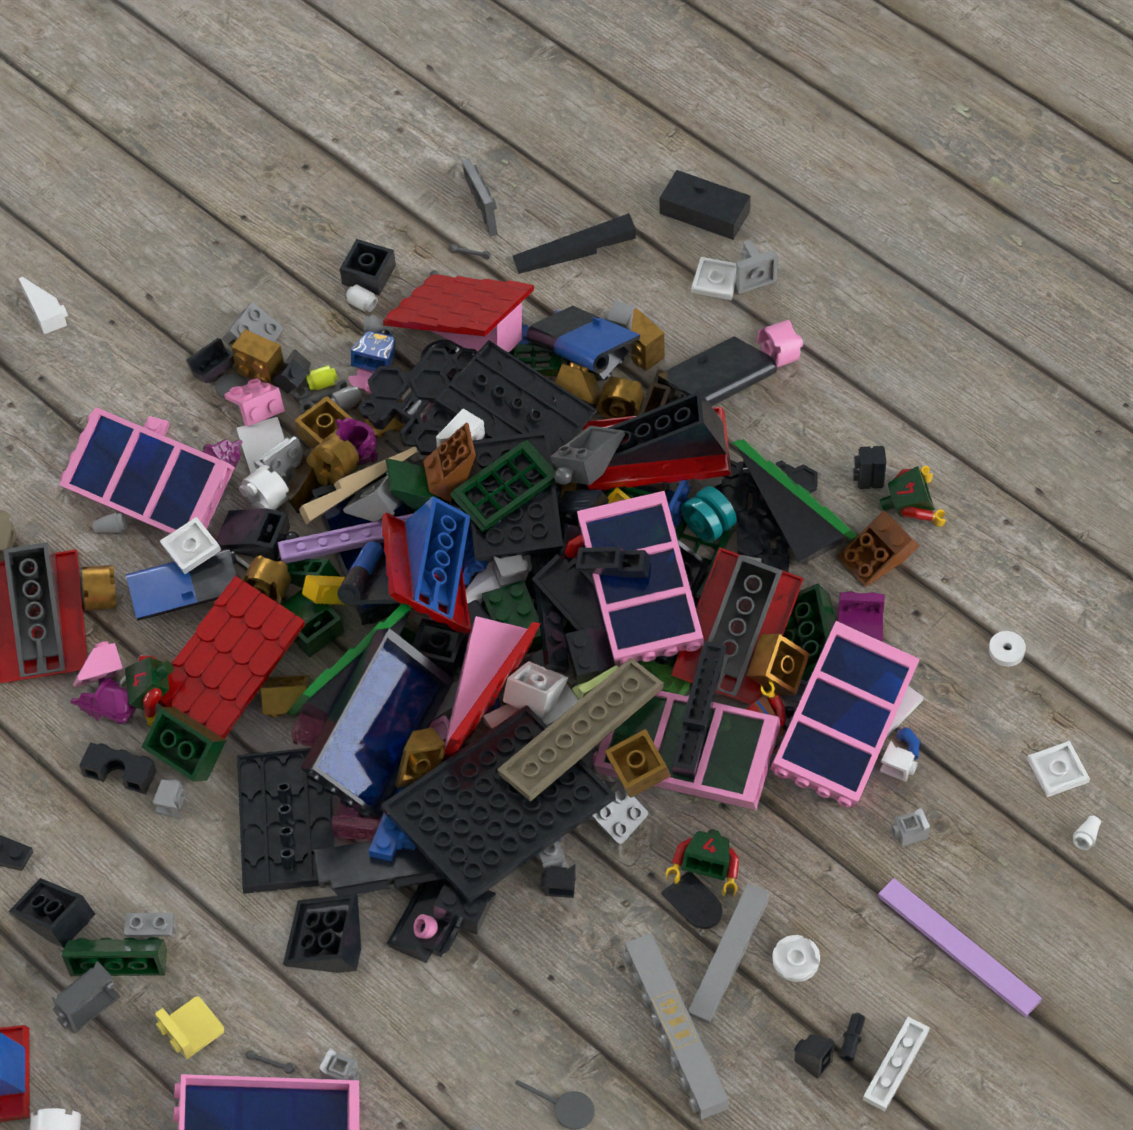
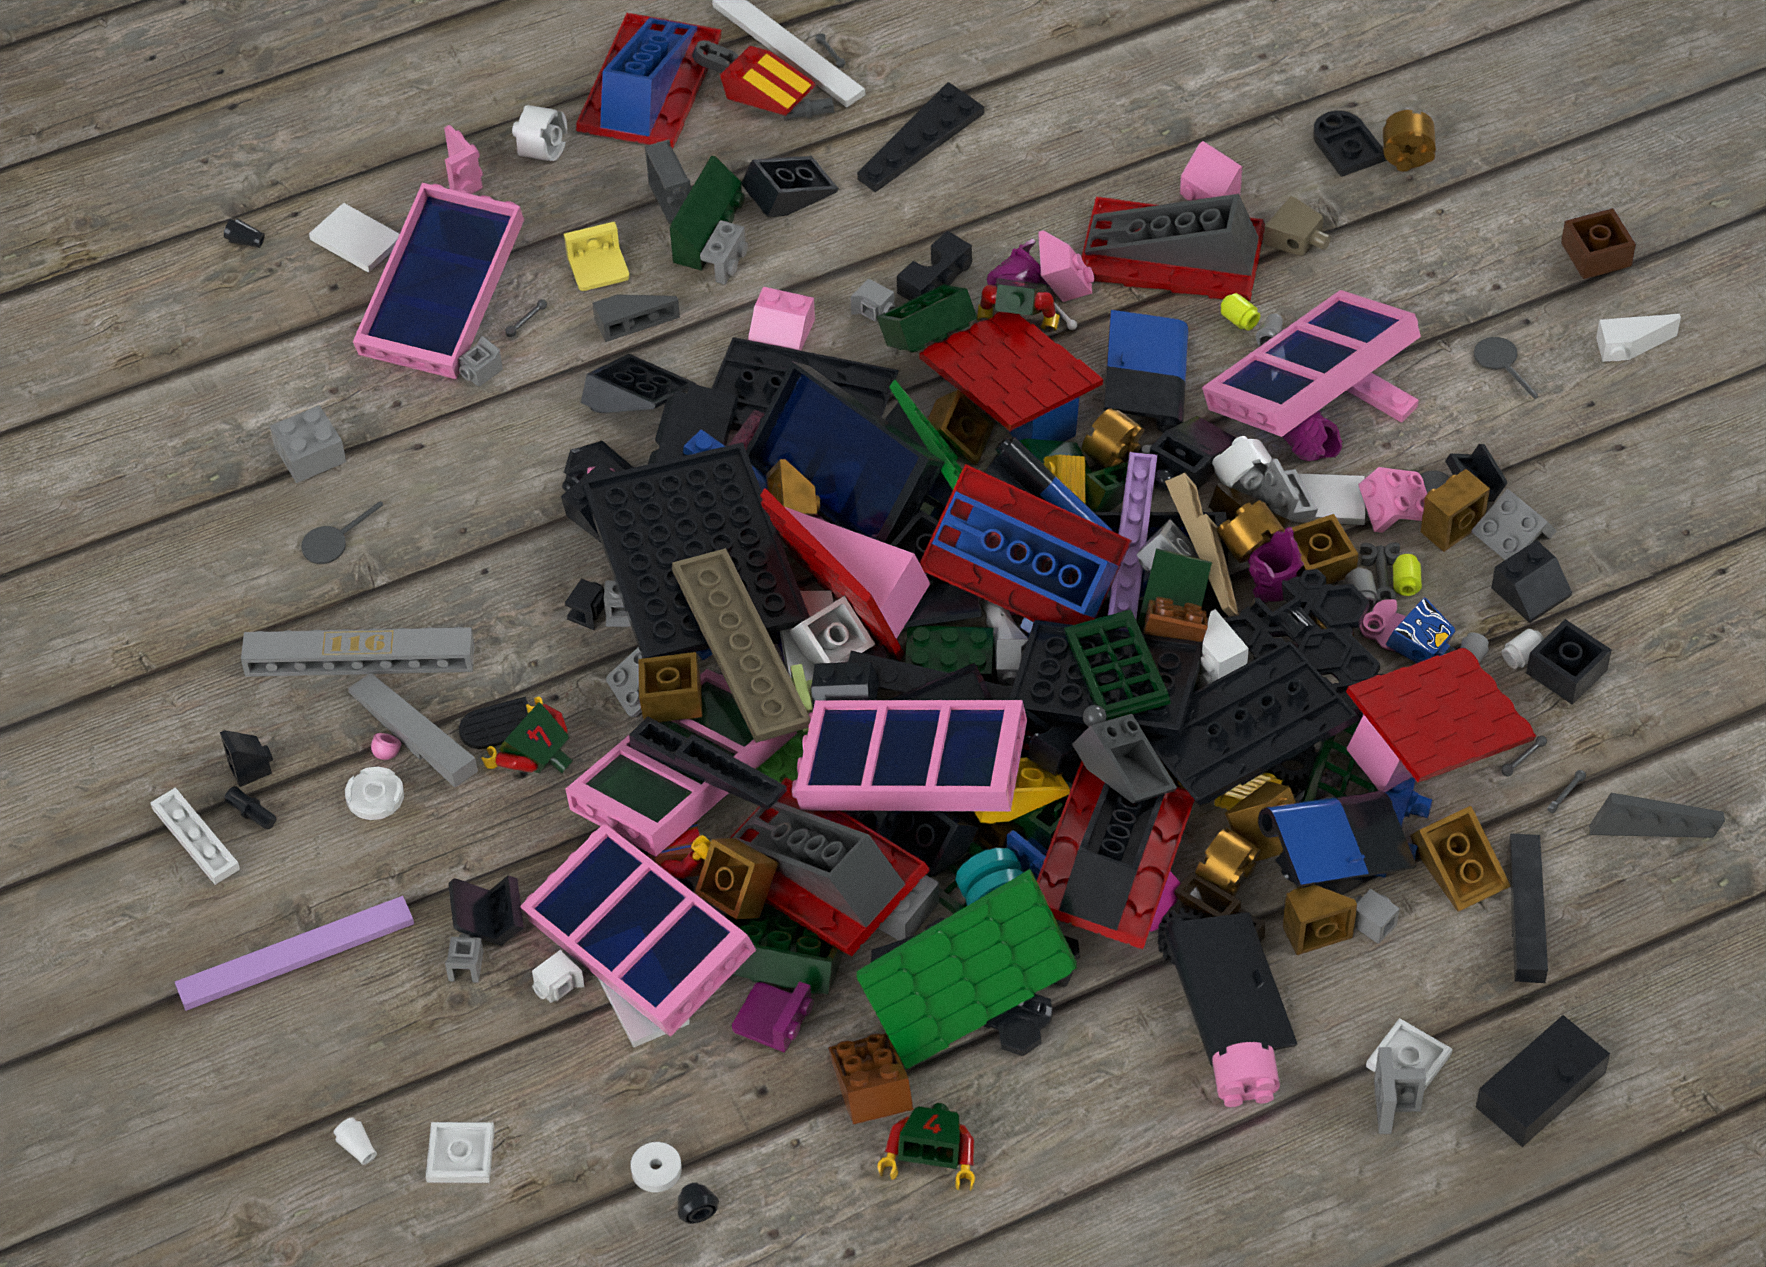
camera: 110 degrees right, 5 degrees down
pearl gold brick [82,565,116,611] -> none
white plate [160,517,221,574] -> none
black slope [272,349,311,394] -> none
black slope [576,547,651,578] -> none
black brick [853,446,886,489] -> none
blue arm [897,727,920,760] -> none
none -> bright pink piece [371,733,402,760]
none -> black bracket [448,875,524,946]
none -> dark grey slope [592,294,680,342]
none -> black cone [678,1183,719,1224]
none -> bright pink slope [748,287,815,350]
none -> neon yellow brick [1221,293,1261,331]
none -> pearl gold slope [1409,806,1511,912]
none -> dark grey piece [1474,337,1538,399]
none -> black slope [1491,540,1572,623]

